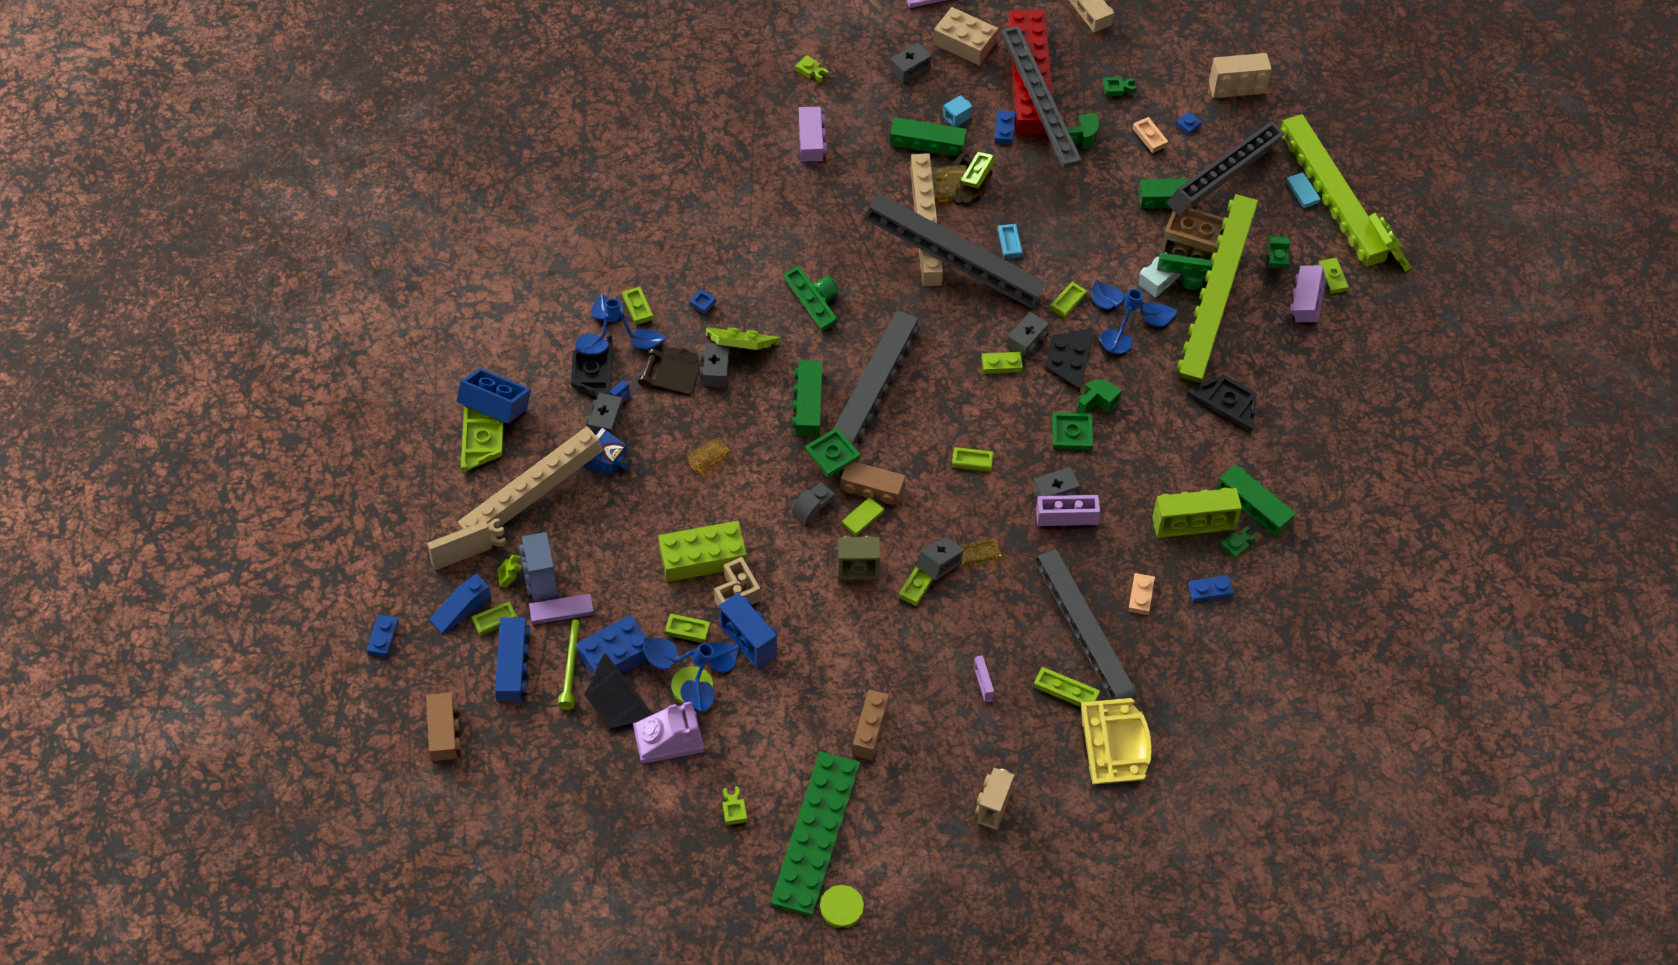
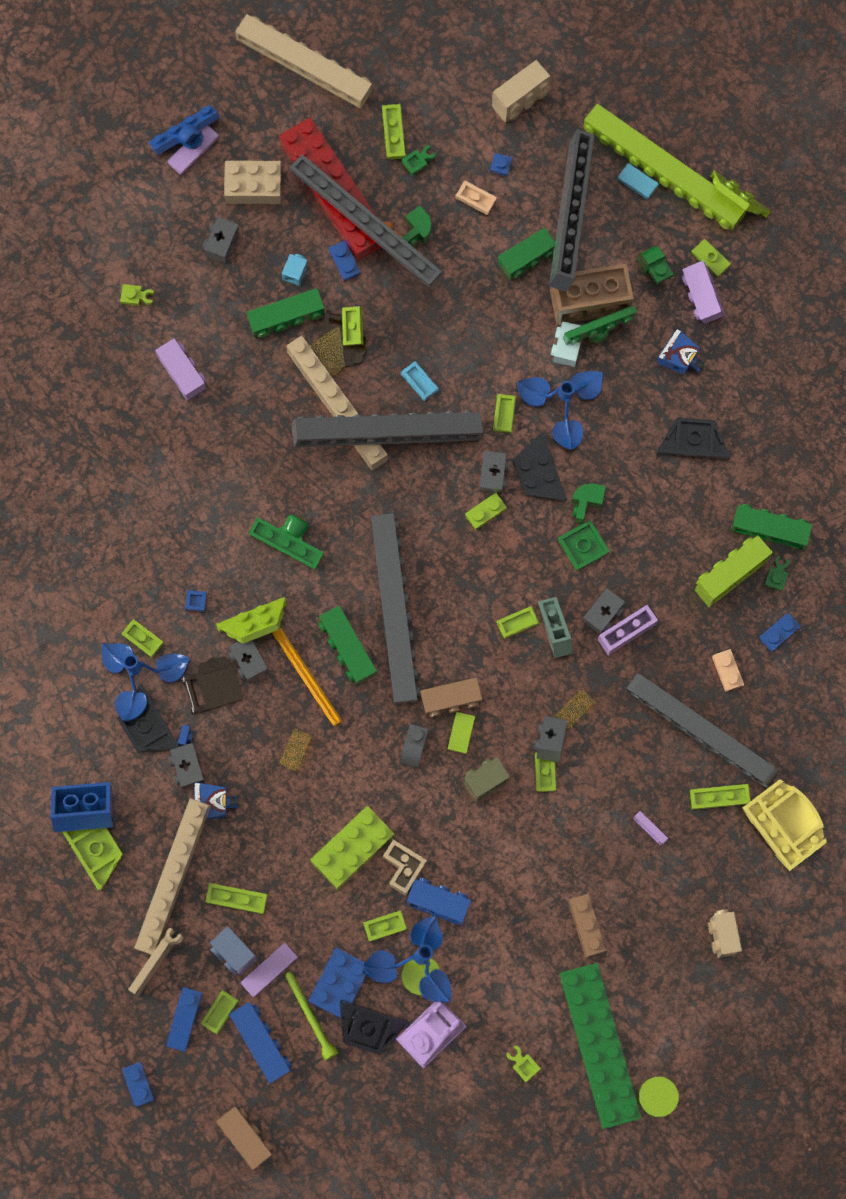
camera: 30 degrees left, 20 degrees up
lime plate [497,555,522,588] -> none
green tile [805,428,861,478] -> none
lime brick [1177,194,1258,384] -> none
none -> lime plate [205,883,268,914]
none -> light orange axle [272,628,342,726]
none -> lime plate [382,104,405,160]
none -> sand green slope [538,597,573,658]
none -> torso [657,329,705,374]

